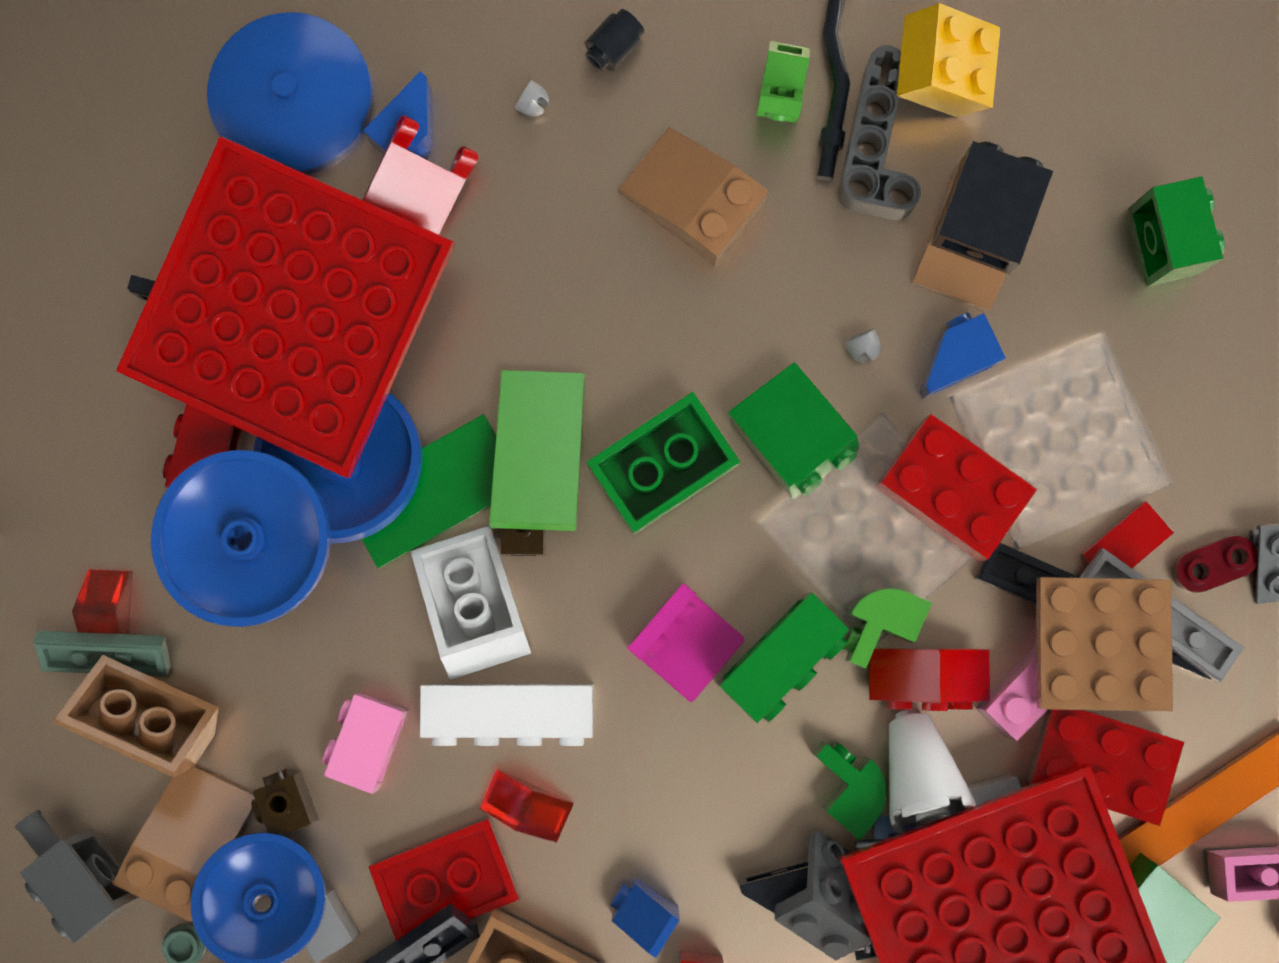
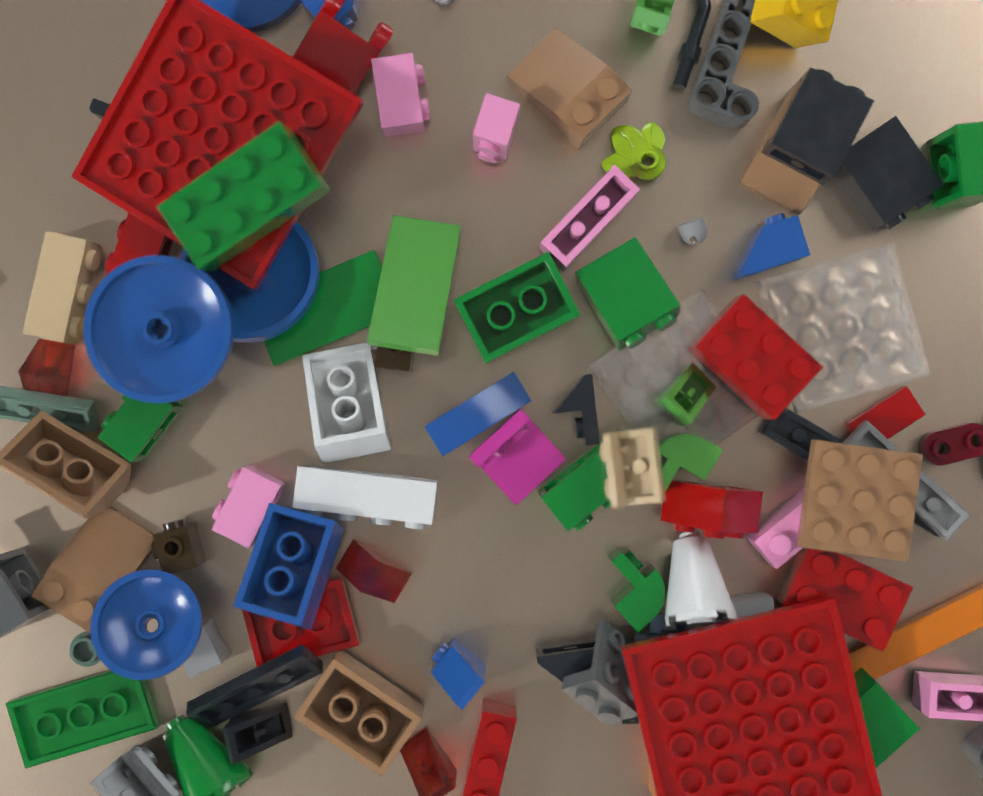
camera: 10 degrees right, 5 degrees up
none -> tan brick [22,231,101,344]
none -> green brick [97,395,184,463]
none -> green brick [157,121,331,271]
none -> blue brick [233,503,344,630]
none -> bright pink brick [371,53,430,137]
none -> blue slope [424,372,532,456]
none -> bright pink brick [472,93,520,164]
none -> bright pink brick [539,165,640,272]
none -> black slope [552,374,600,445]
none -> tan bracket [600,427,666,508]
none -> lime plate [601,121,666,181]
none -> bright green slope [653,362,716,426]
none -> black brick [836,116,943,230]

